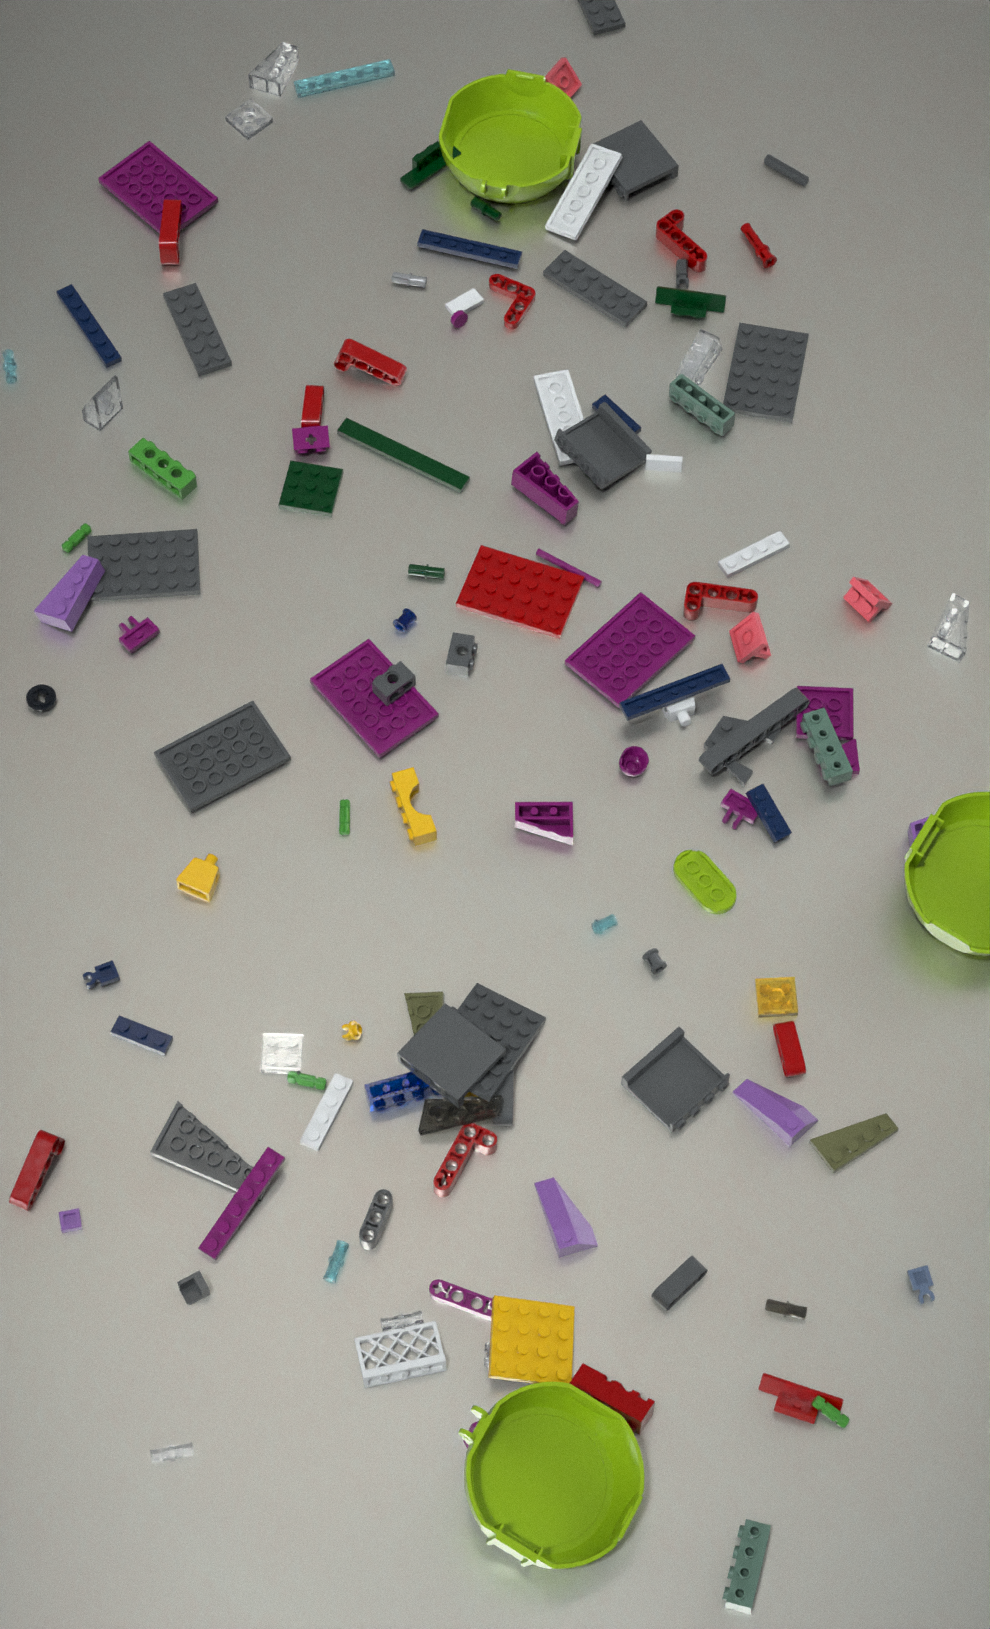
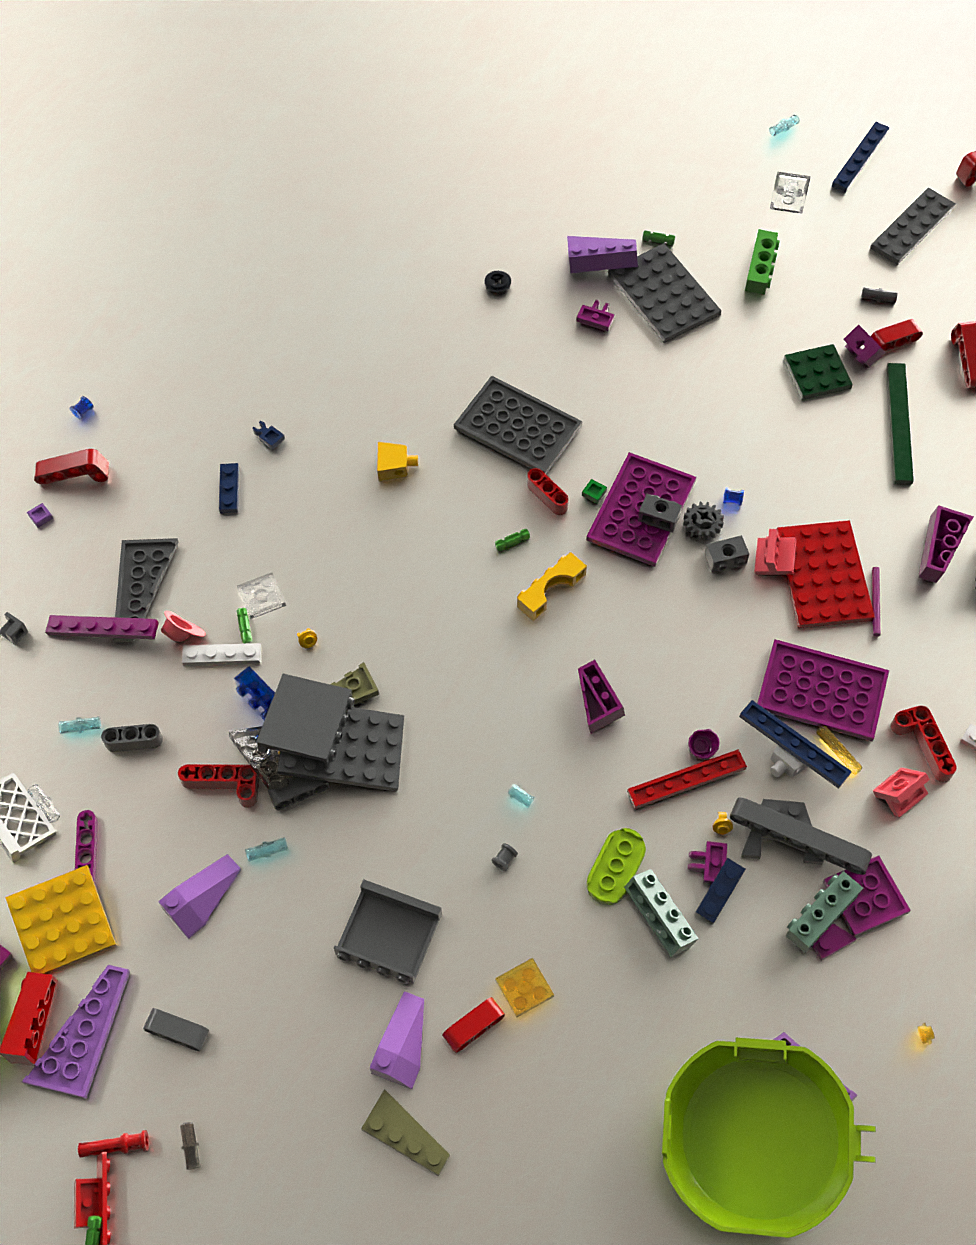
camera: 65 degrees right, 0 degrees up
dark green axle [408,564,445,580] -> none
none -> medium lavender wing [22,965,130,1099]
none -> red pin [78,1130,149,1158]
none -> coral piece [161,611,206,642]
none -> clear light blue pin [245,837,288,862]
none -> red beam [527,468,569,515]
none -> green plate [582,479,607,504]
none -> sand green brick [624,869,699,957]
none -> red plate [627,749,747,809]
none -> dark grey gear [683,501,724,540]
none -> yellow plate [712,812,733,835]
none -> coral bracket [754,529,796,575]
none -> clear yellow axle [816,725,863,775]
none -> dark grey pin [861,287,898,303]
none -> clear yellow plate [917,1022,935,1045]

